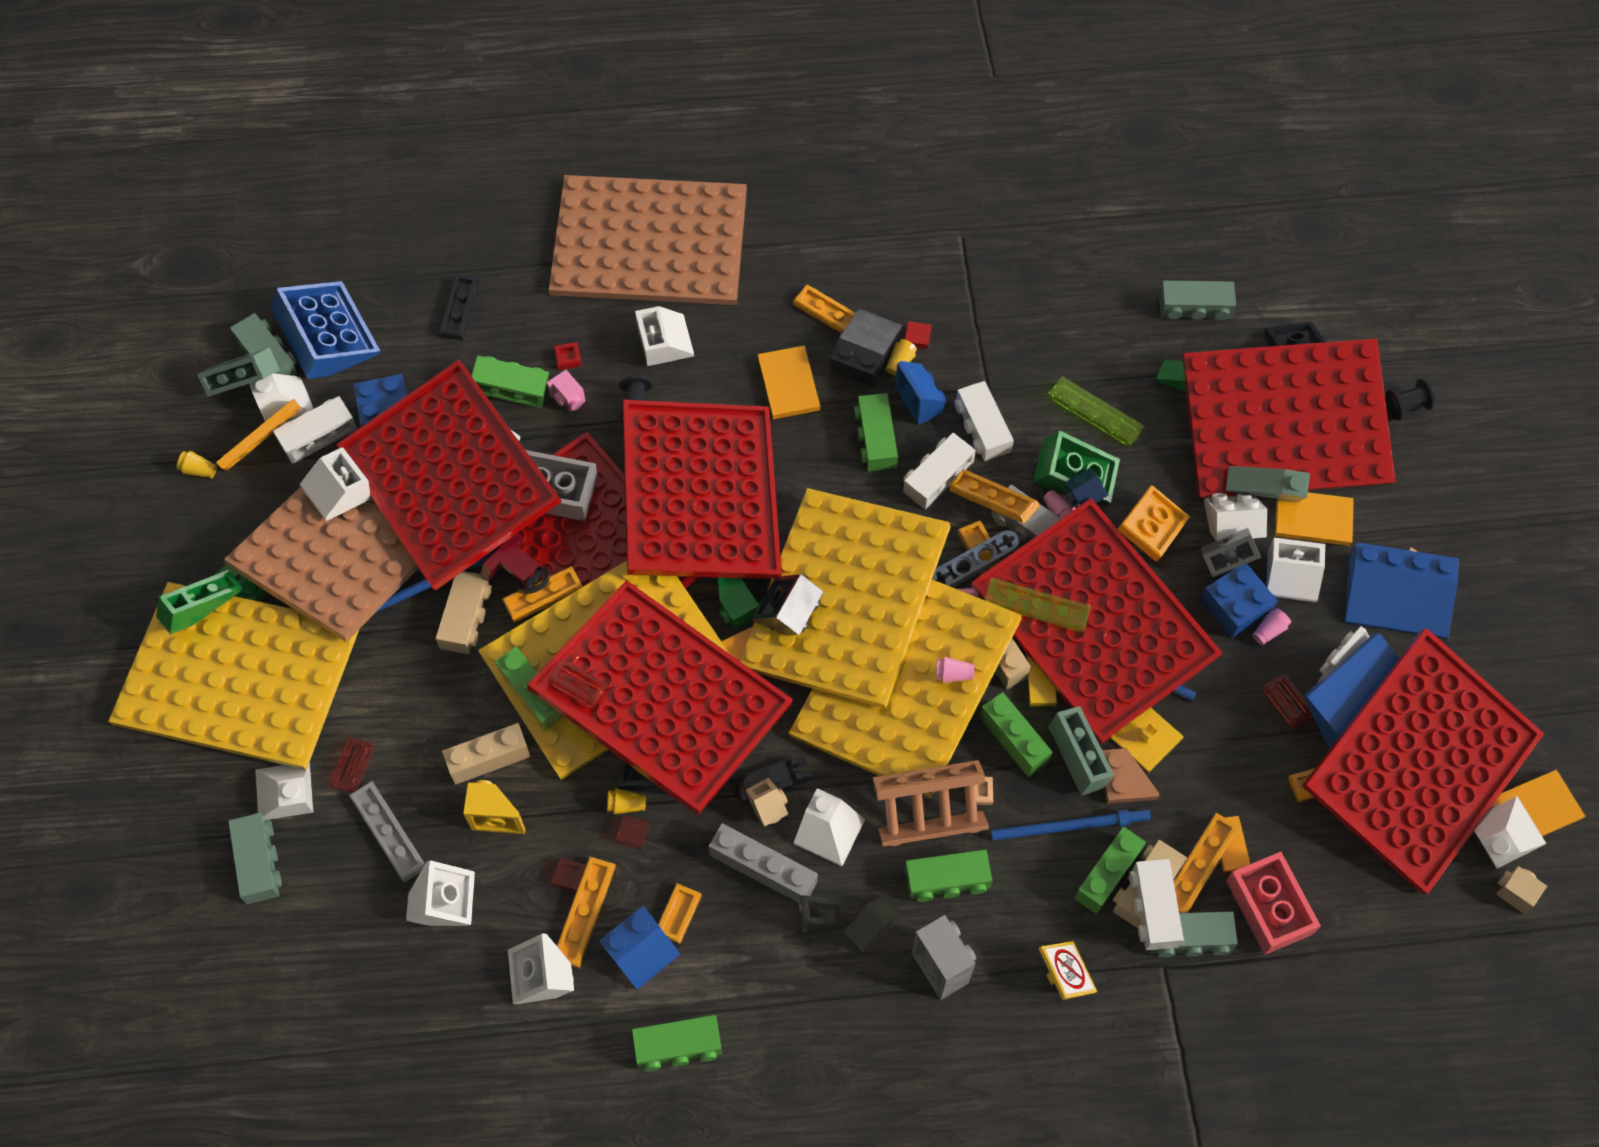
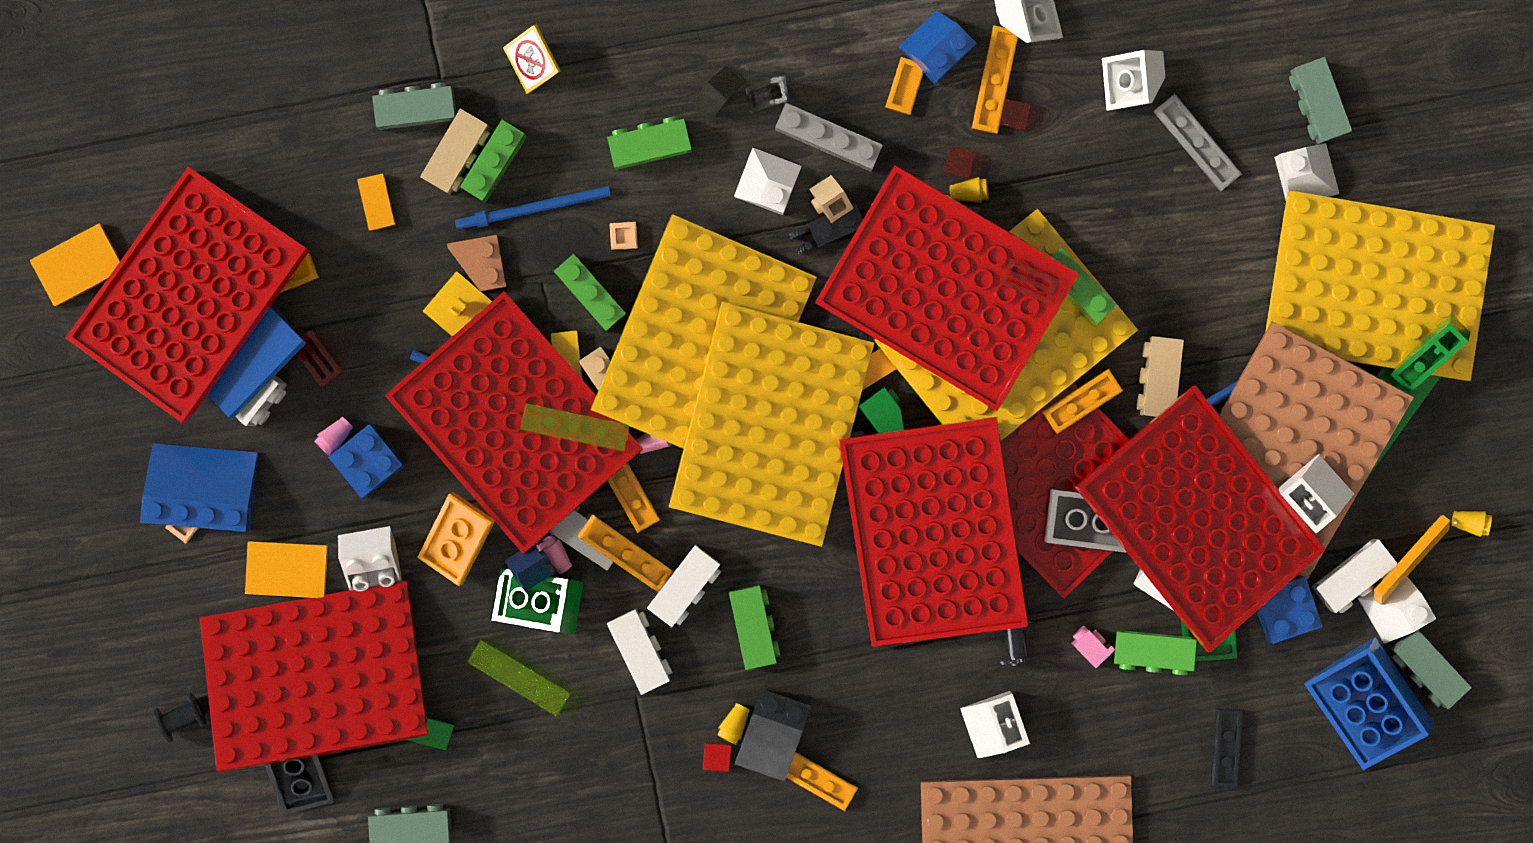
camera: 175 degrees right, 25 degrees up
sand green brick [197,347,280,397] -> none
clear red tile [328,736,375,793] -> none
tan brick [442,723,530,785] -> none
yellow slope [464,780,525,834] -> none
dark red piece [480,533,550,594] -> none
red tile [554,342,582,371] -> none
slope [751,574,823,636] -> none
light orange tile [758,346,820,419] -> none
nougat fence [873,760,989,846] -> none
blue slope [895,361,946,425] -> none
light grey brick [911,915,976,1000] -> none
sand blue beam [932,531,1019,588] -> none
bright pink cone [936,657,974,683] -> none
sand green brick [1048,706,1114,796] -> none
white brick [1129,859,1184,950] -> none
light orange tile [1173,813,1240,913] -> none
dark grey brick [1201,528,1261,577] -> none
sand green slope [1225,466,1310,502] -> none
coral brick [1226,852,1320,955] -> none
white slope [1266,538,1325,602] -> none
white slope [1474,796,1546,869] -> none
tan brick [1496,866,1547,914] -> none

